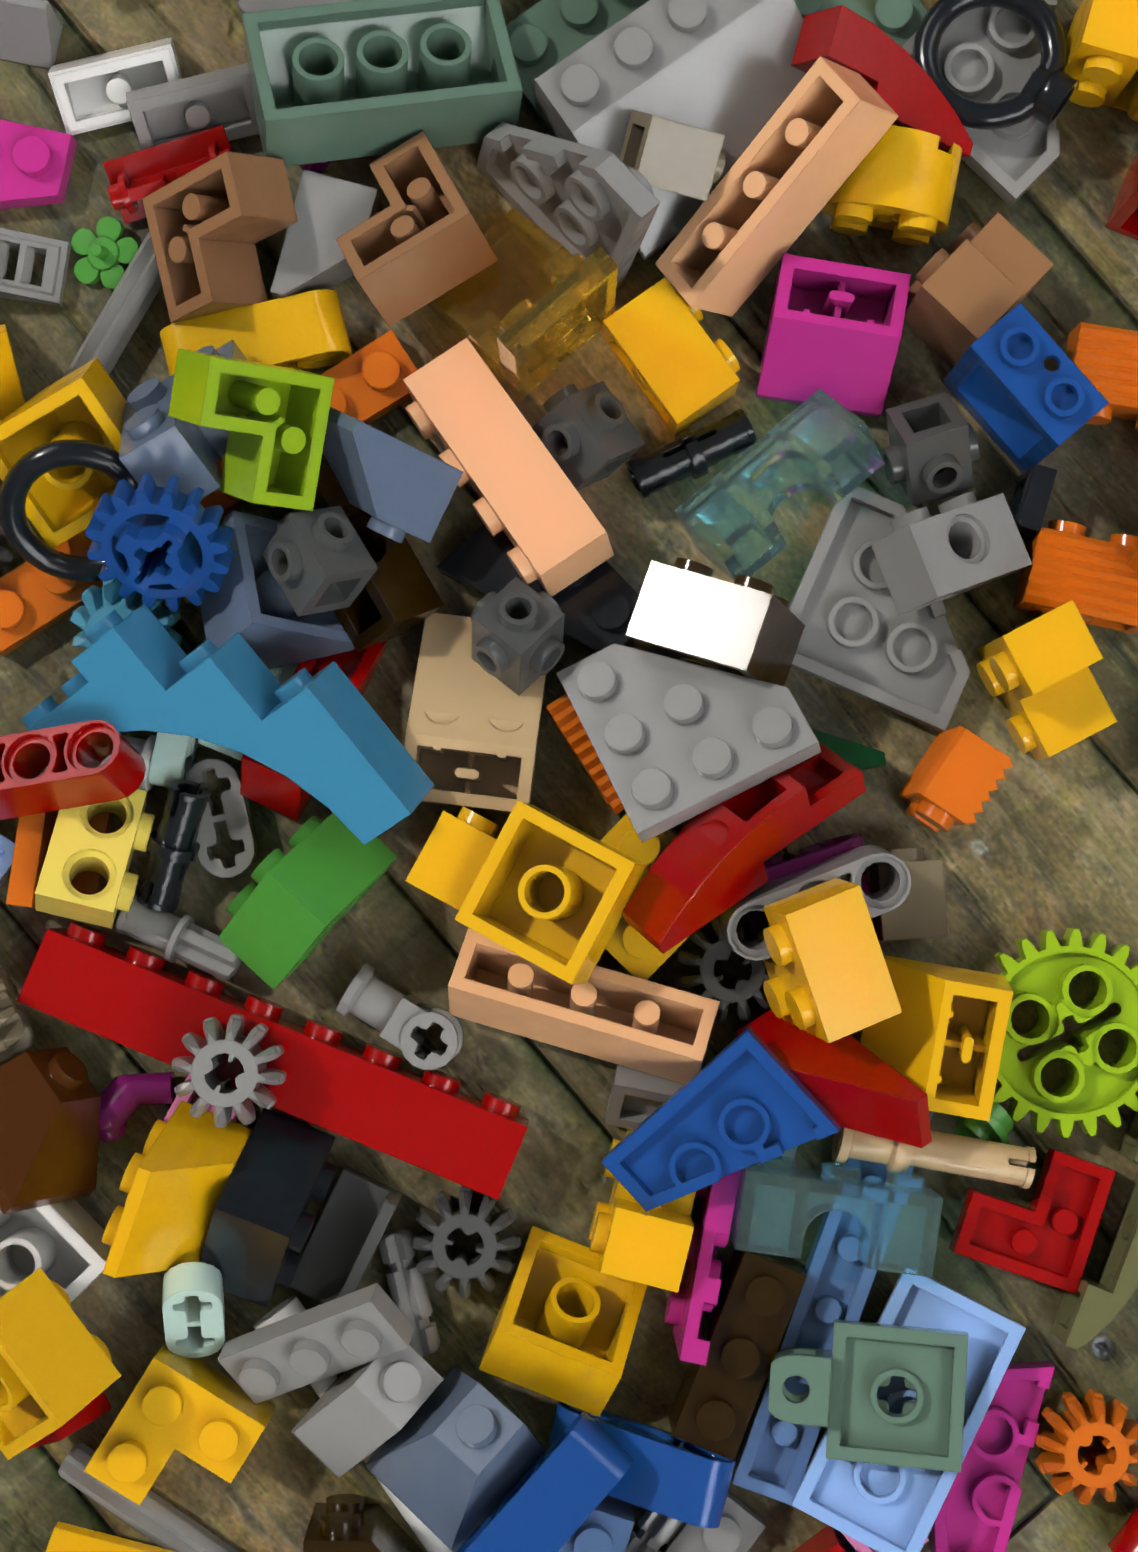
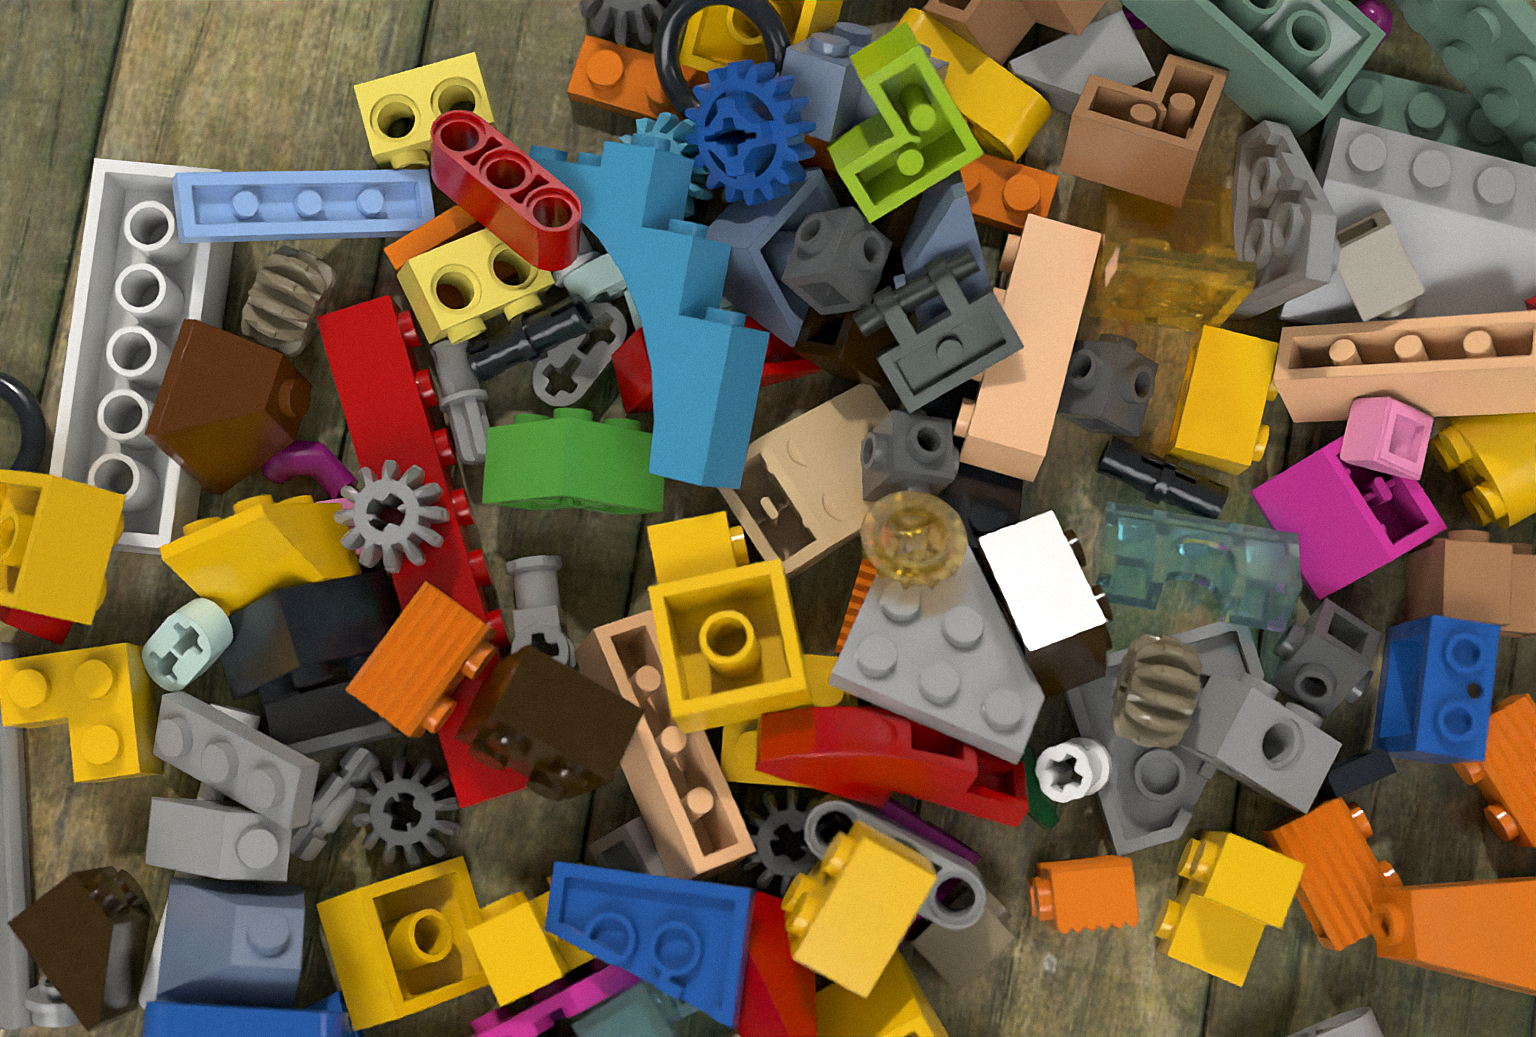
camera: 60 degrees right, 5 degrees down
none -> orange brick [345,581,497,738]
none -> dark brown brick [454,644,645,802]
none -> pearl dark grey plate [852,247,1025,414]
none -> clear yellow gear [859,491,967,591]
none -> white bush [1035,736,1112,803]
none -> dark tan gear [1110,634,1202,749]
none -> bright pink slope [1340,397,1434,480]

